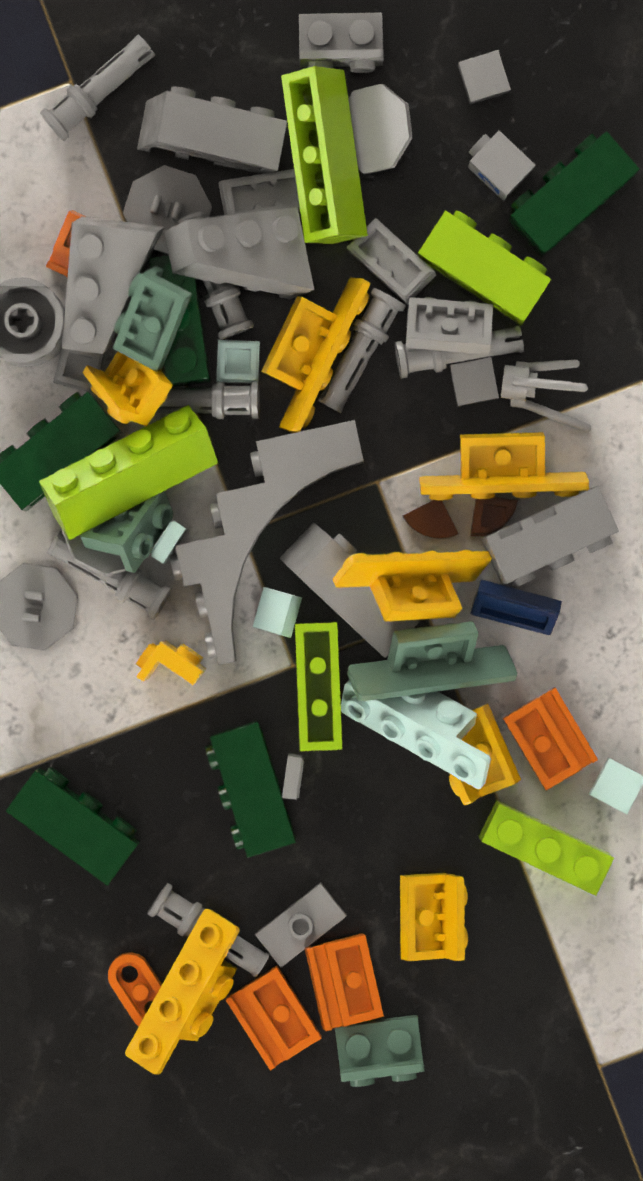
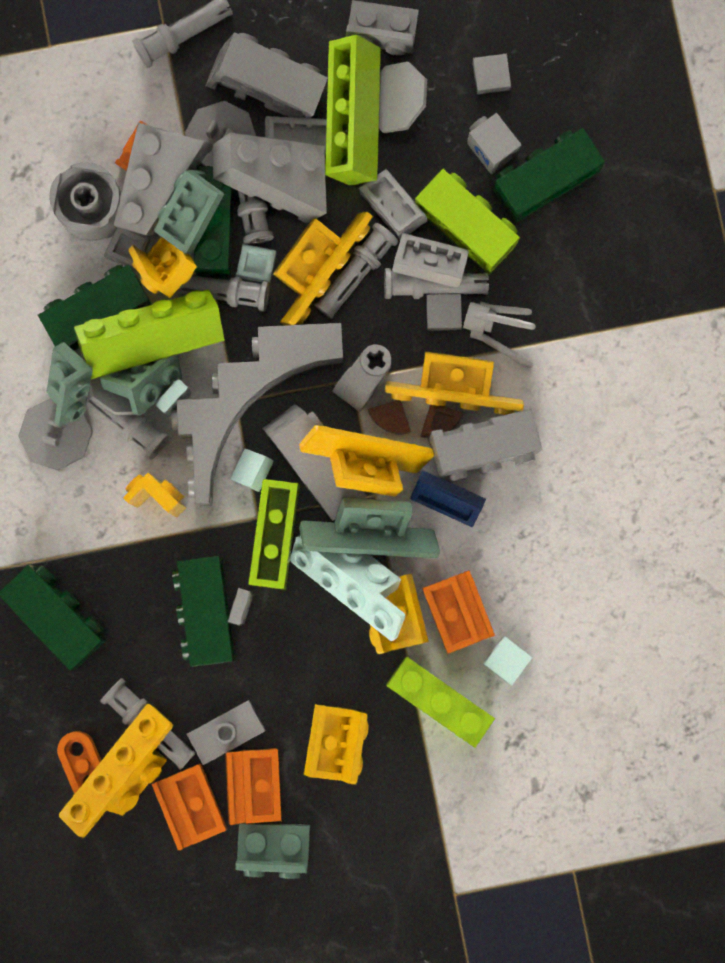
camera: 10 degrees right, 5 degrees down
none -> sand green bracket [46,342,93,427]
none -> light grey piece [332,344,391,412]

